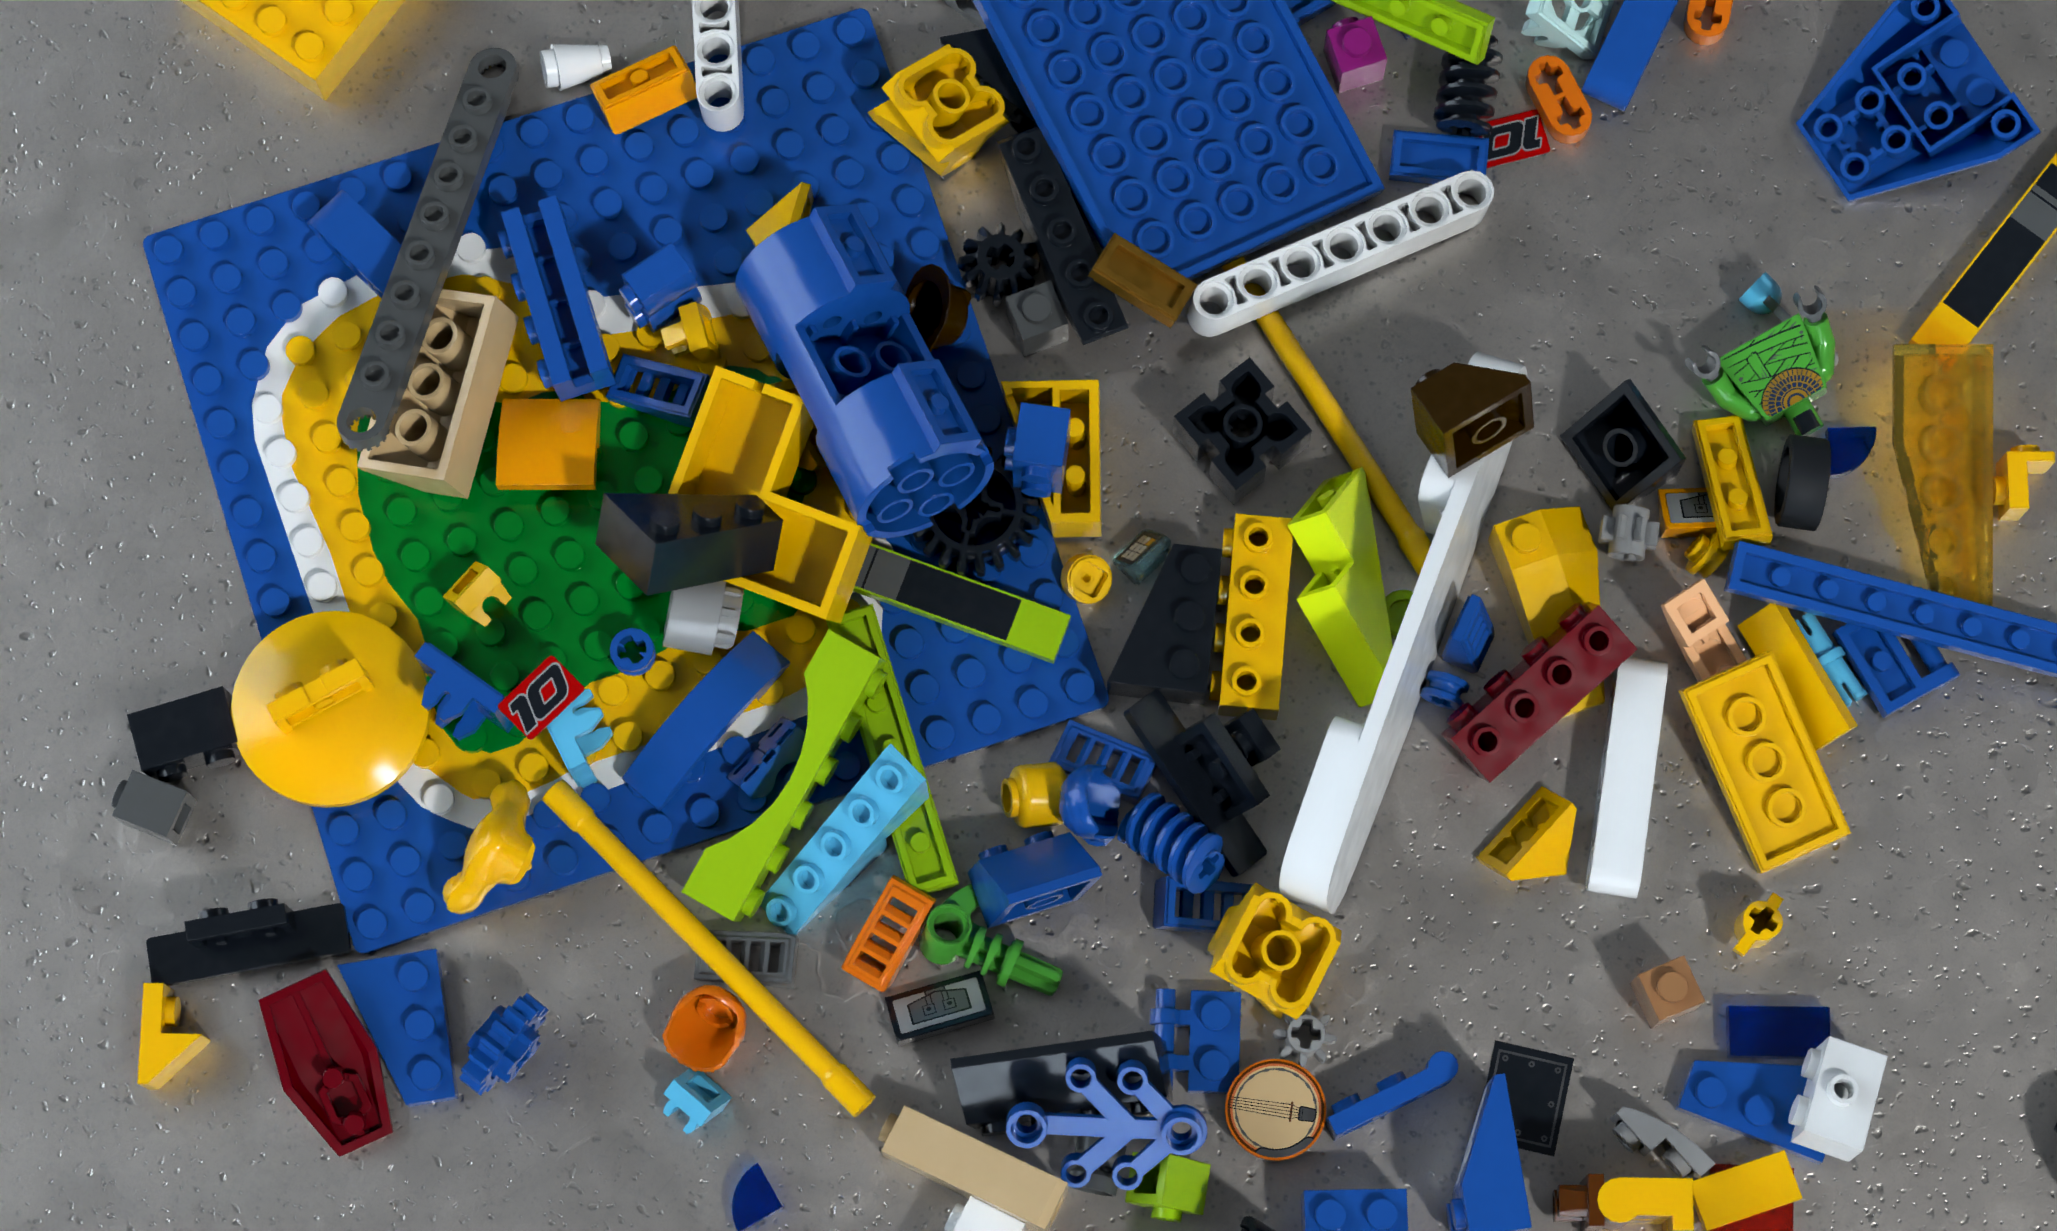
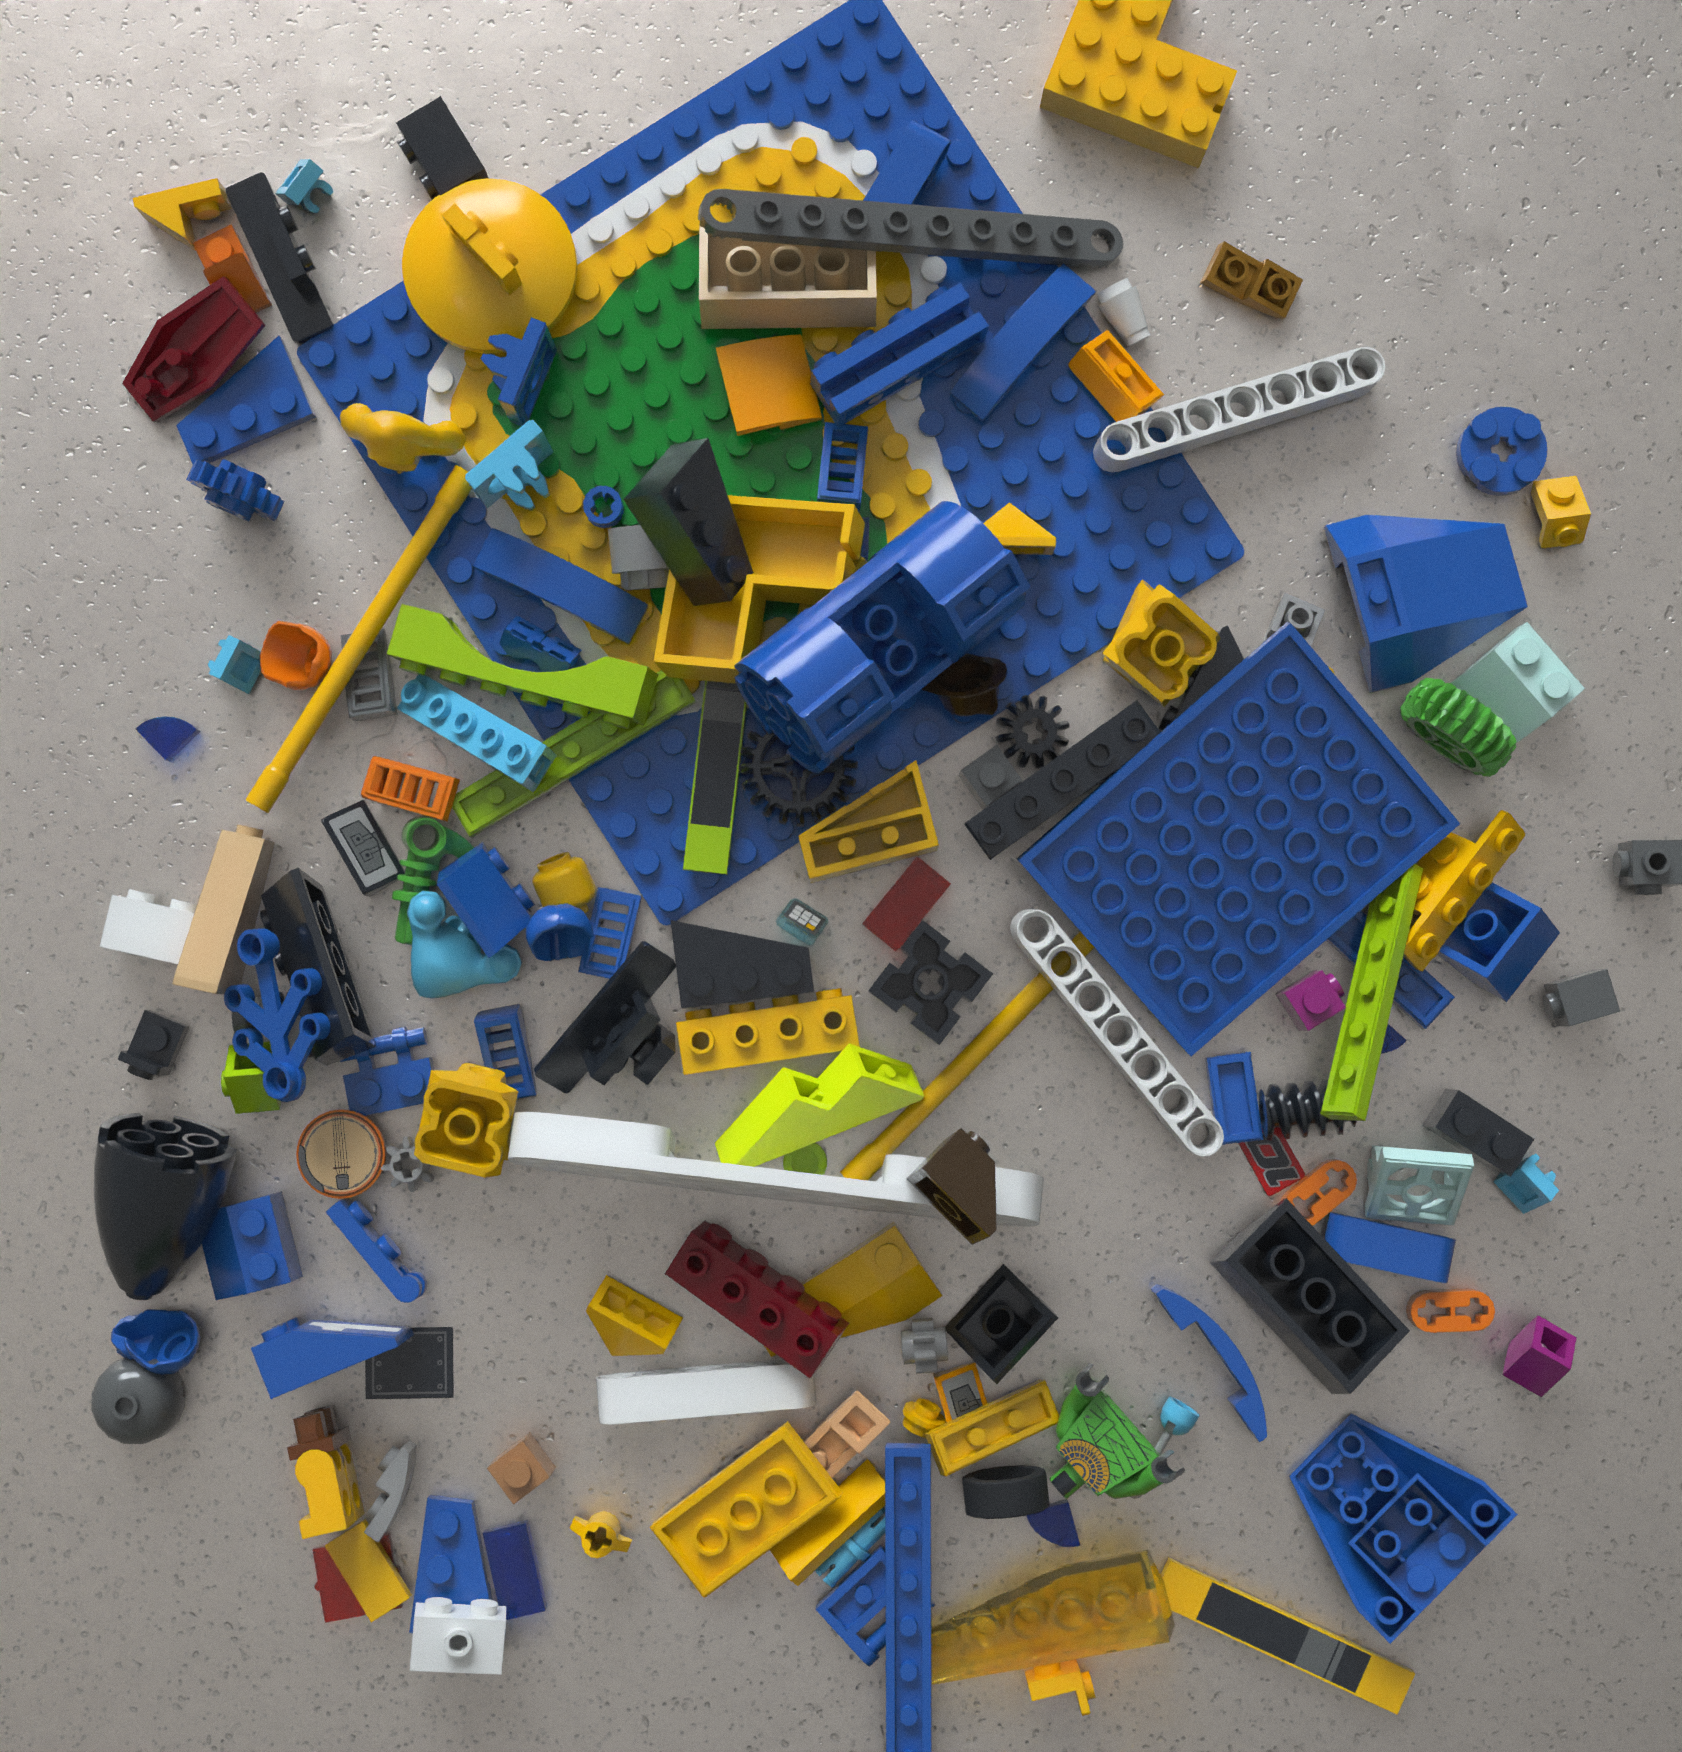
camera: 75 degrees right, 10 degrees up
dark grey brick [112,770,198,845] -> none
yellow tile [442,561,512,627] -> none
sticker [498,655,585,740] -> none
blue brick [619,242,702,333] -> none
yellow tile [660,301,722,364] -> none
blue brick [1004,402,1071,498] -> none
yellow tile [1060,553,1112,604] -> none
pearl gold tile [1088,233,1197,328] -> none
blue piece [1117,792,1225,894] -> none
blue bush [1420,670,1470,710] -> none
blue slope [1442,594,1495,674] -> none
none -> orange slope [193,224,272,313]
none -> medium azure tile [275,159,333,213]
none -> medium azure head [407,891,522,999]
none -> clear red tile [862,856,951,952]
none -> blue slope [950,263,1096,422]
none -> blue slope [1151,1284,1267,1442]
none -> black slope [1210,1198,1410,1394]

